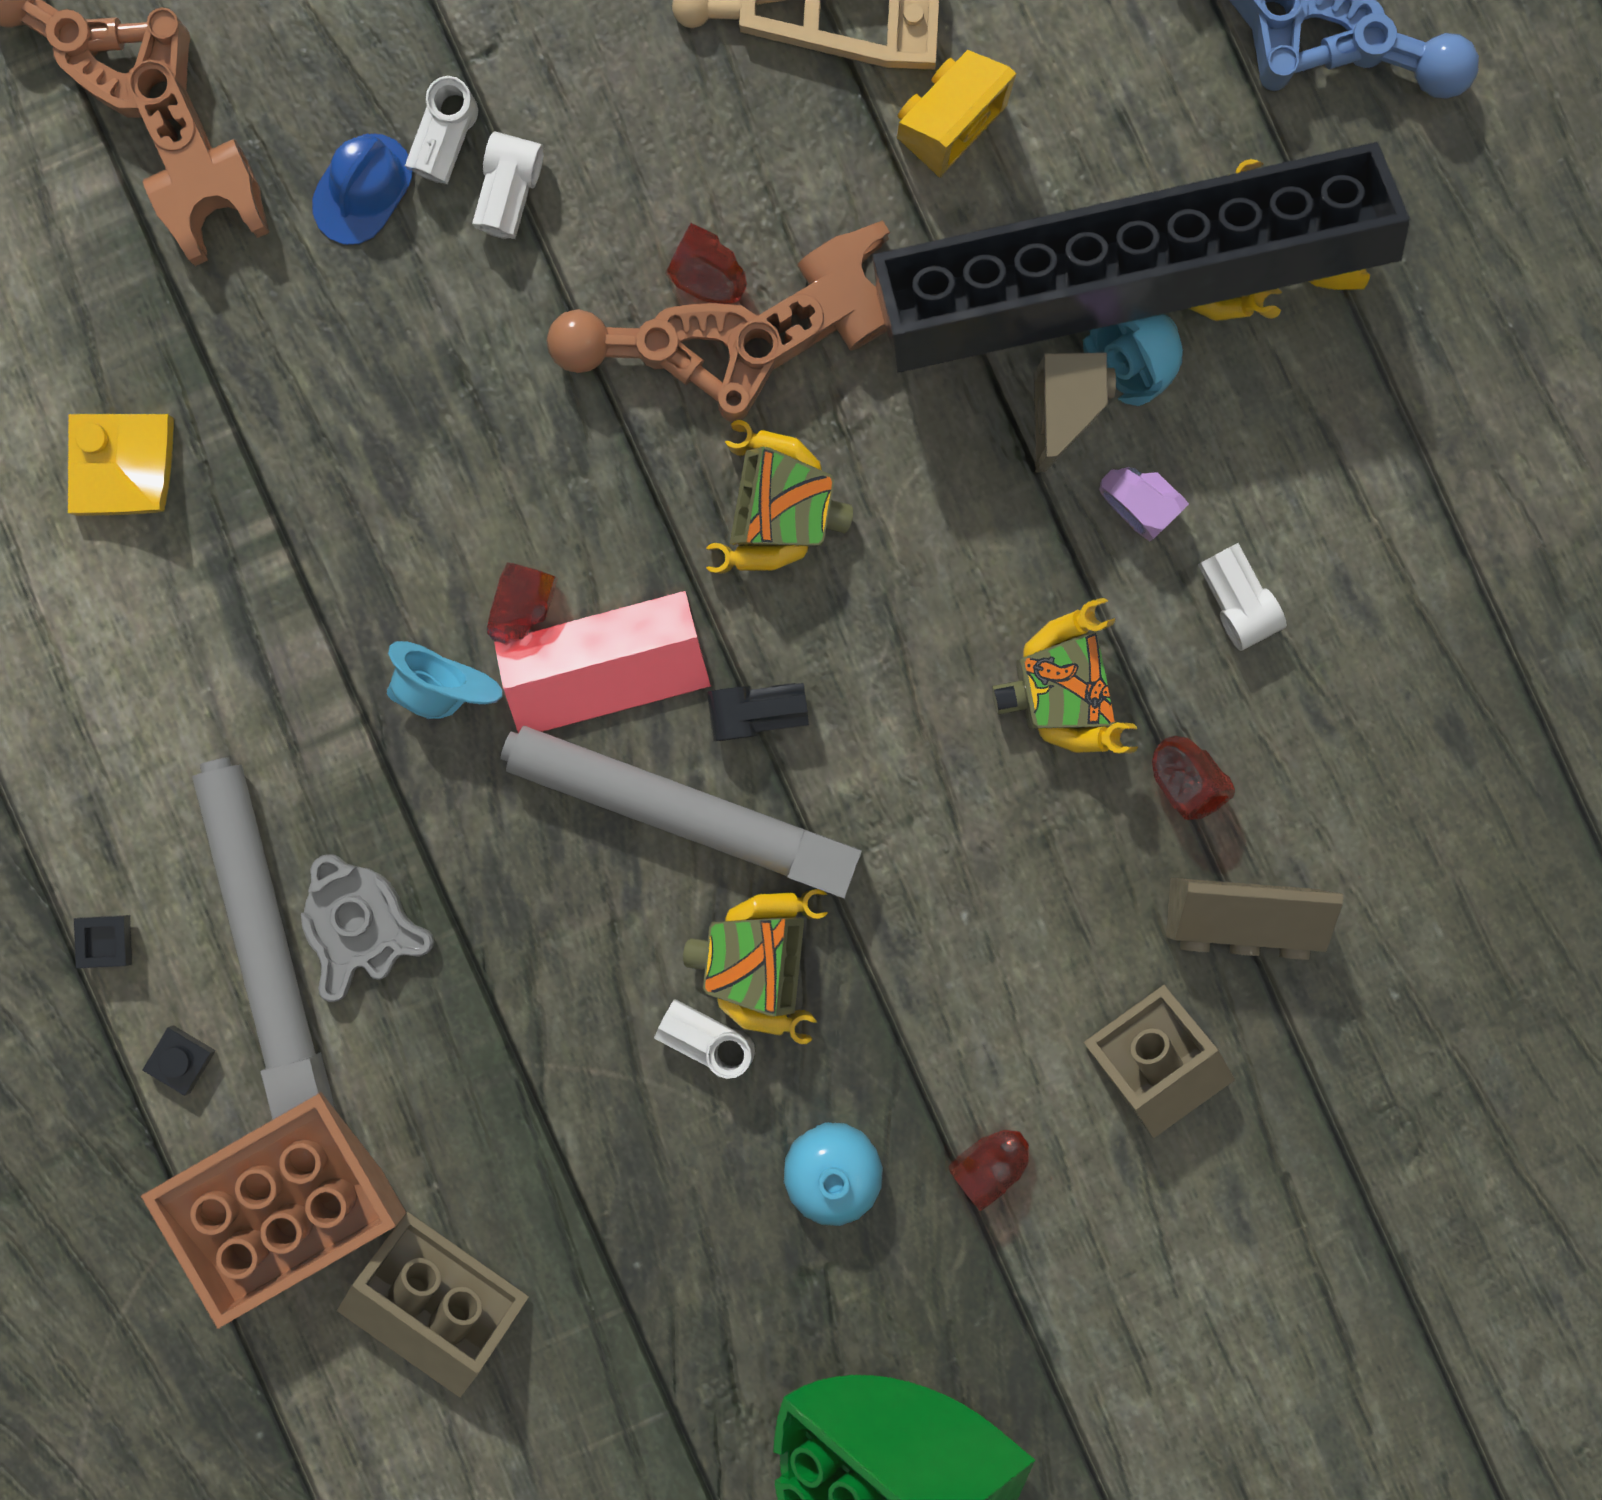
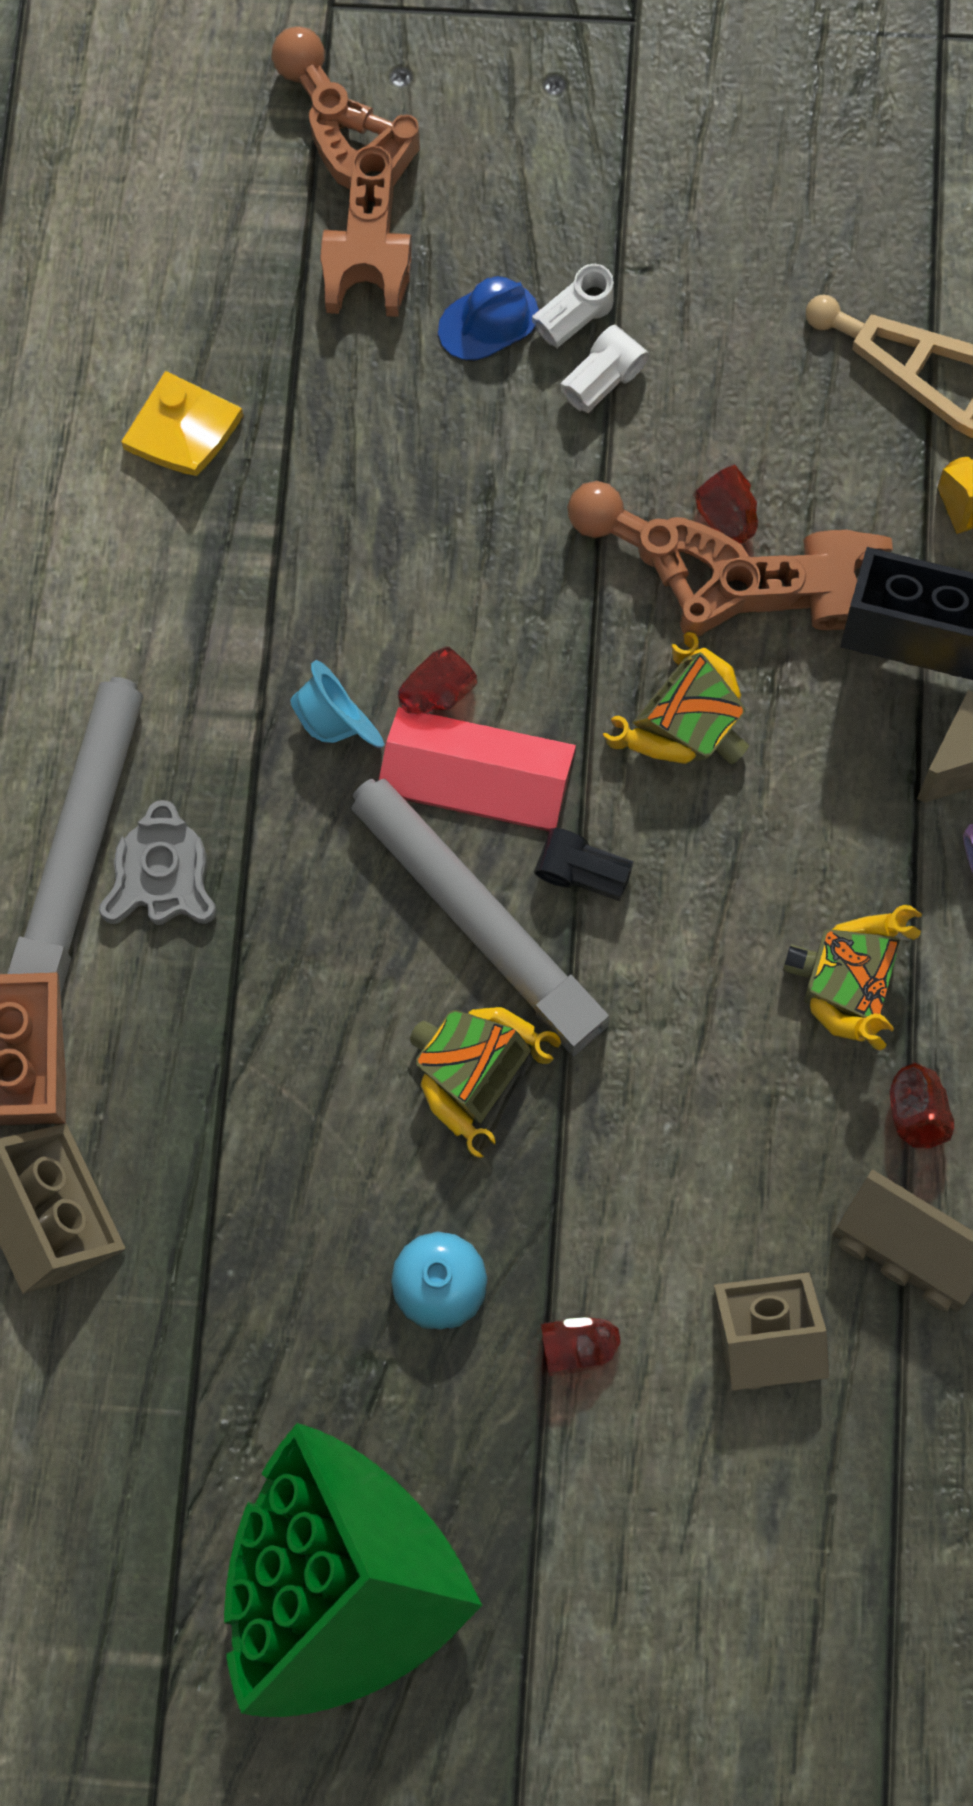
camera: 30 degrees right, 15 degrees down
white piece [654,999,755,1079] -> none

